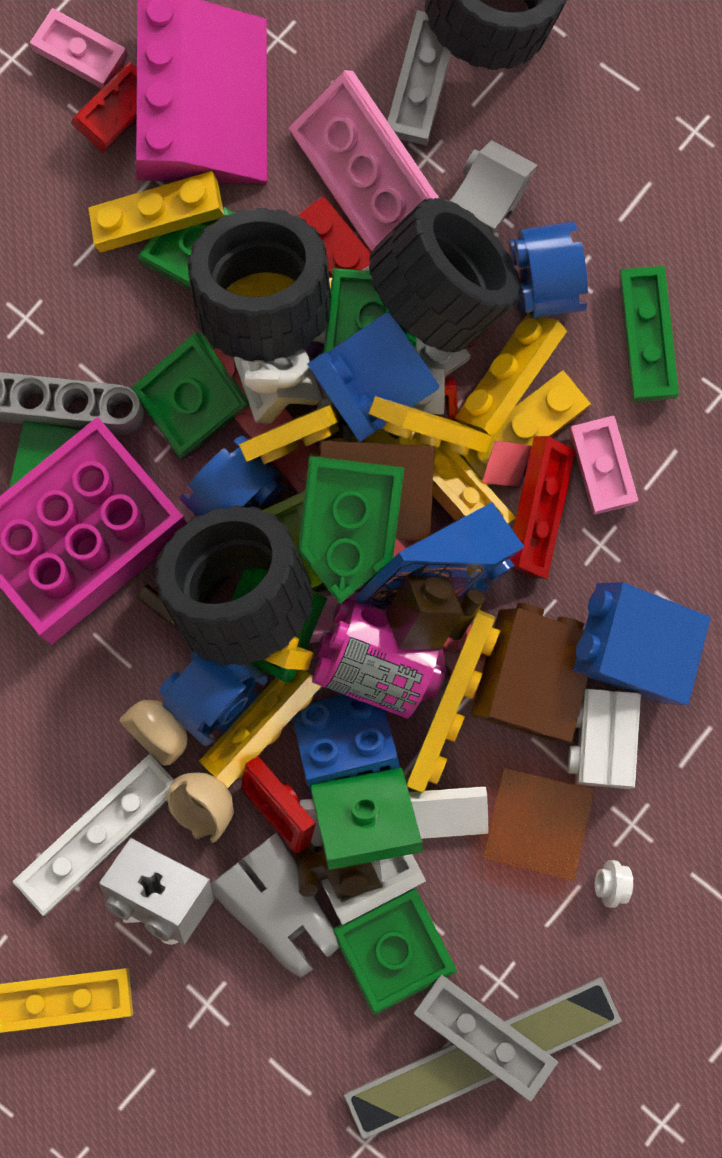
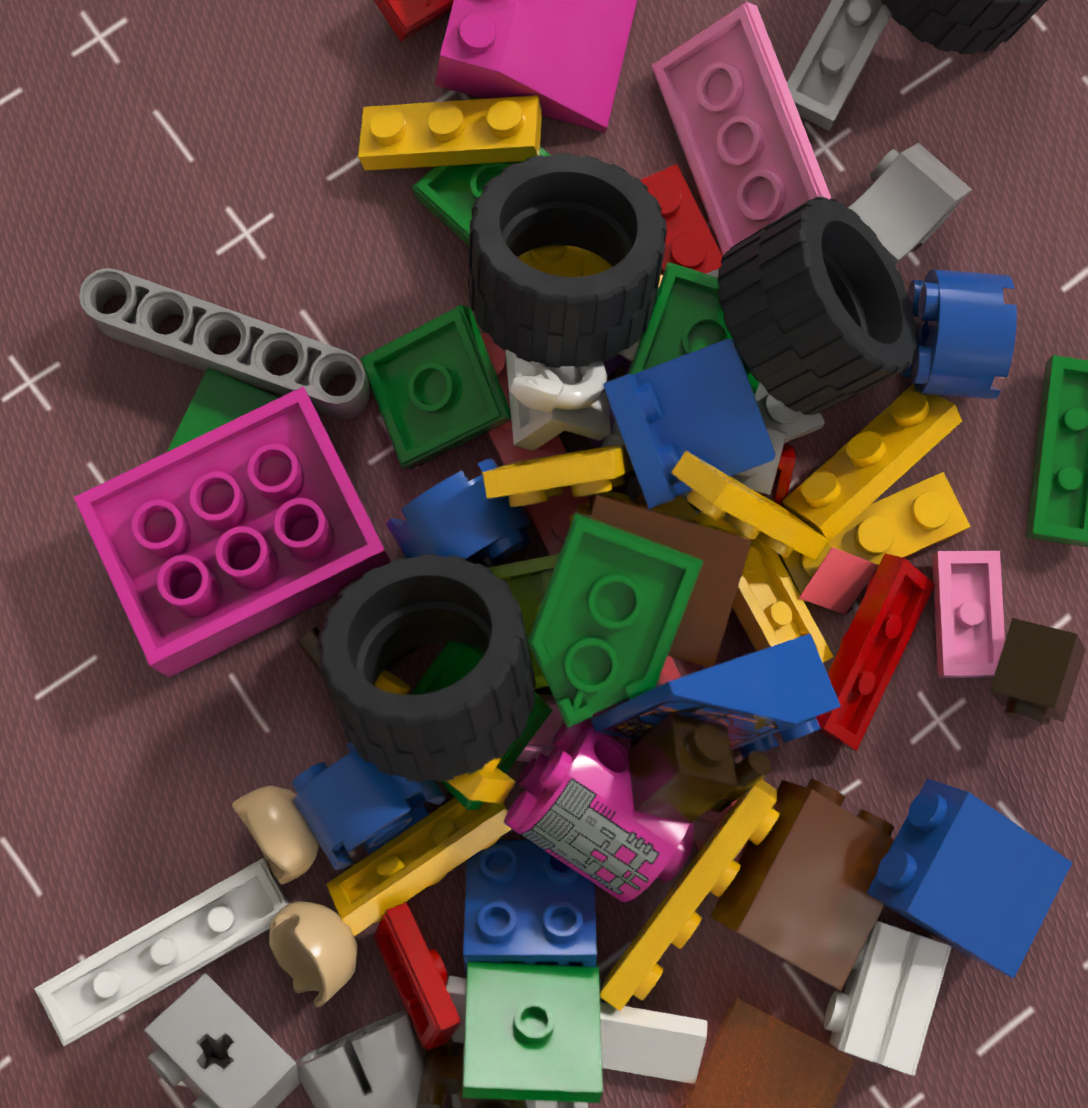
camera: 10 degrees right, 0 degrees up
none -> dark brown brick [990,618,1085,725]

